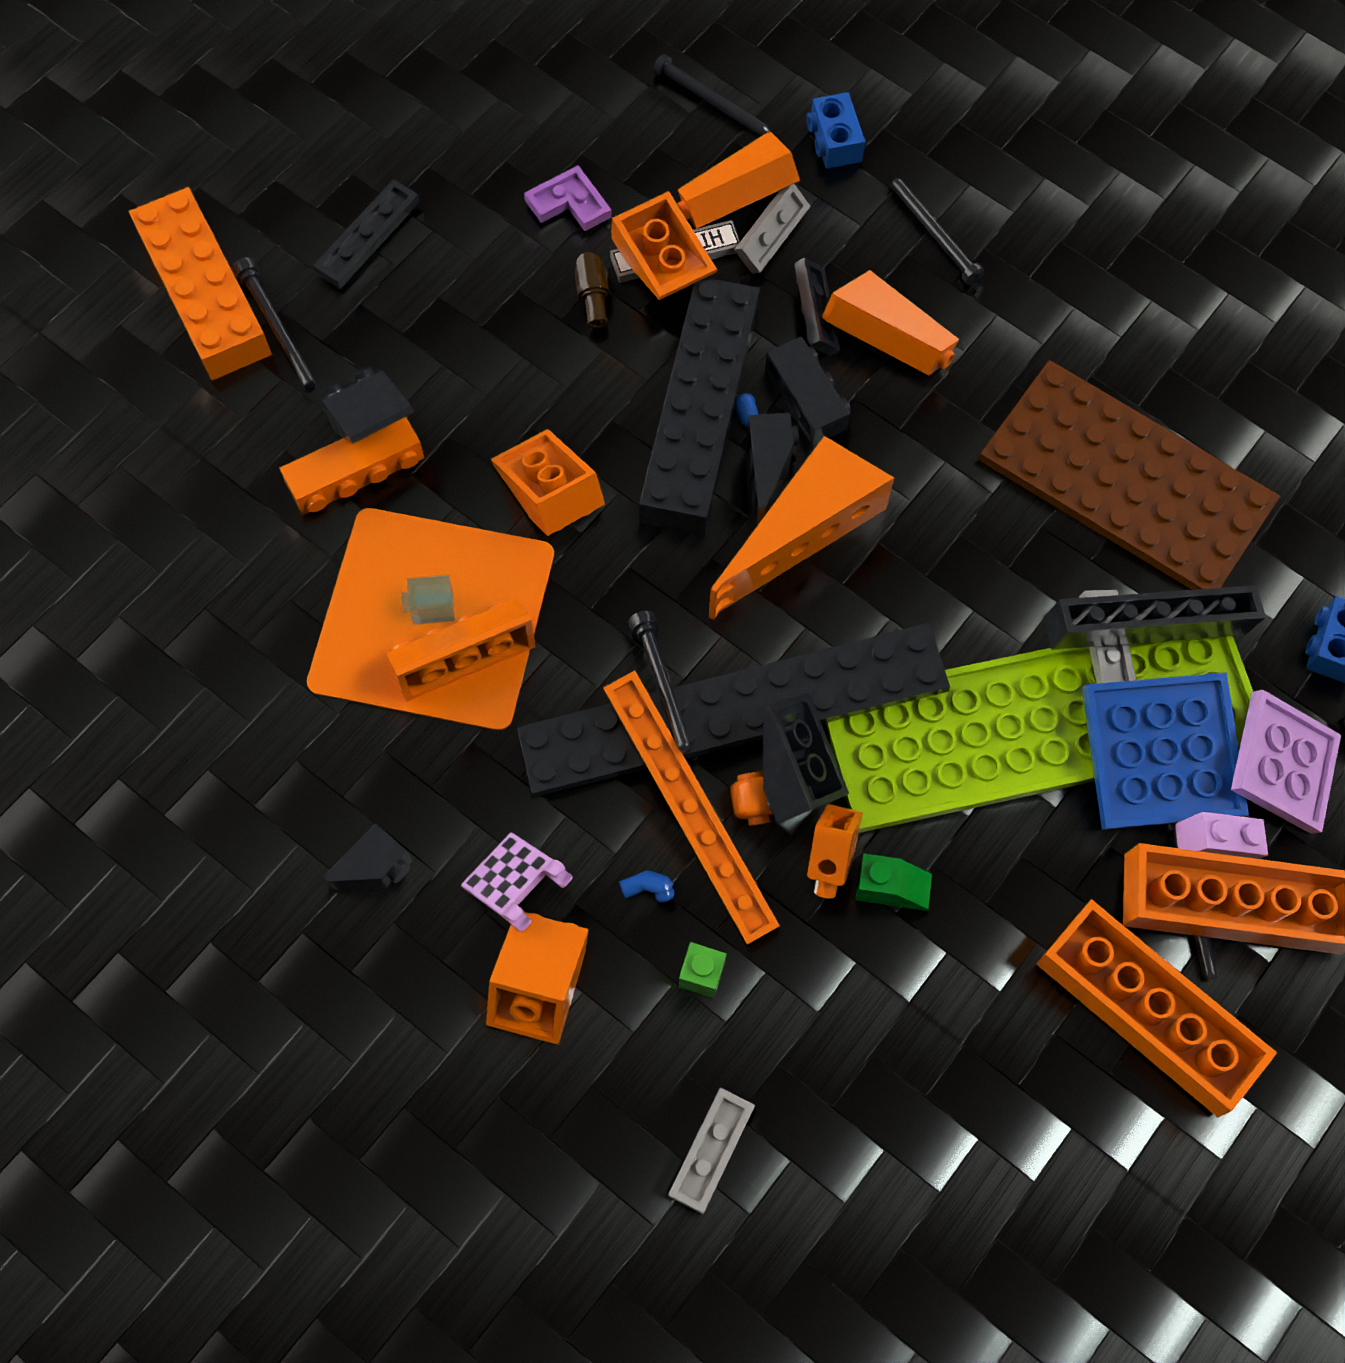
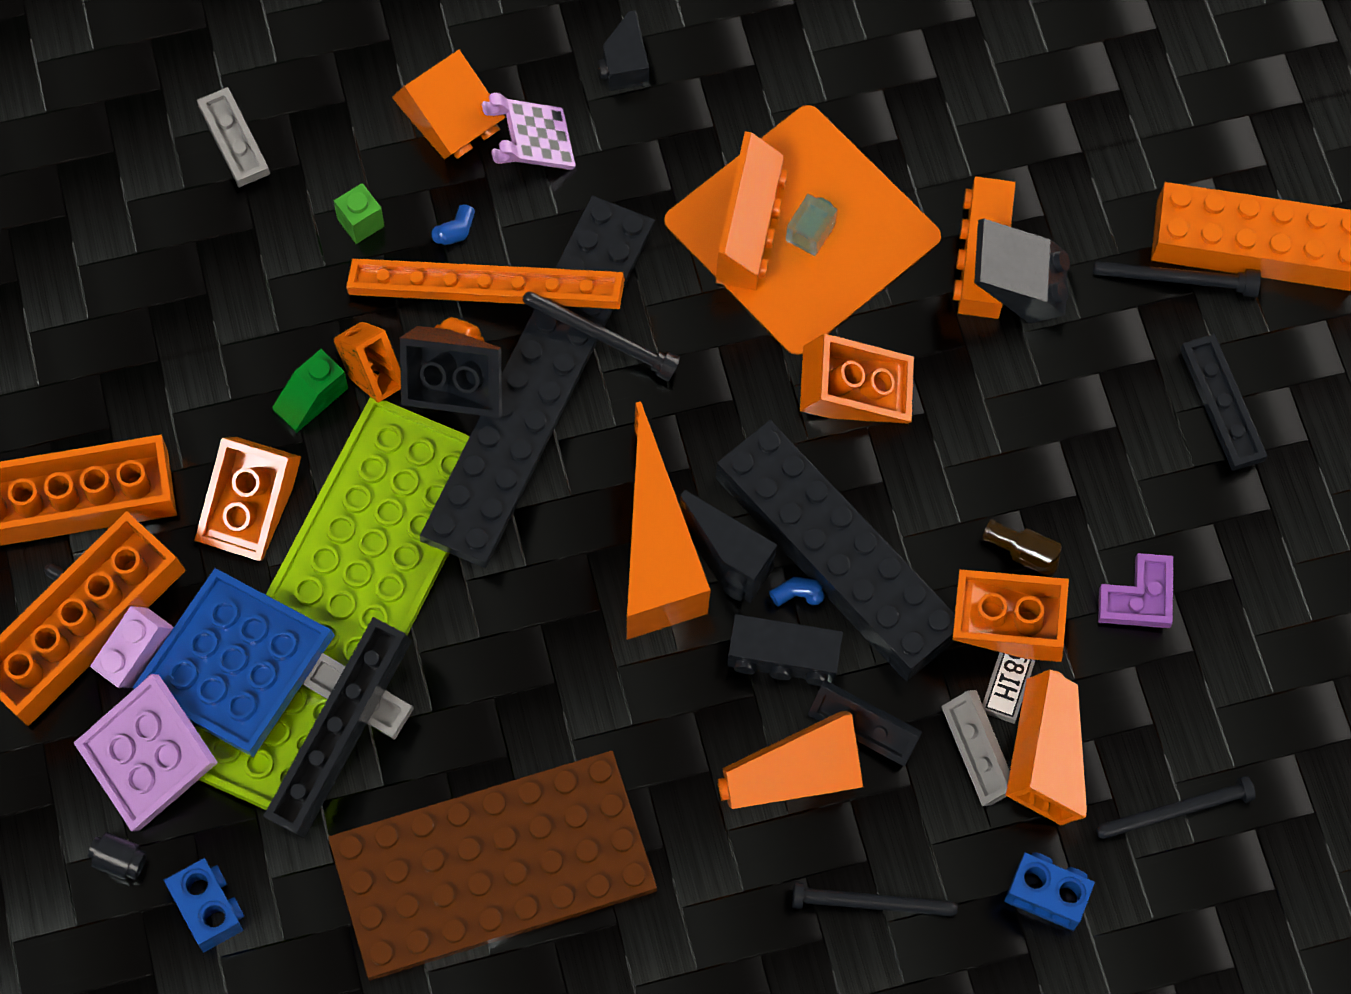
camera: 125 degrees right, 0 degrees up
none -> orange slope [194,437,301,561]

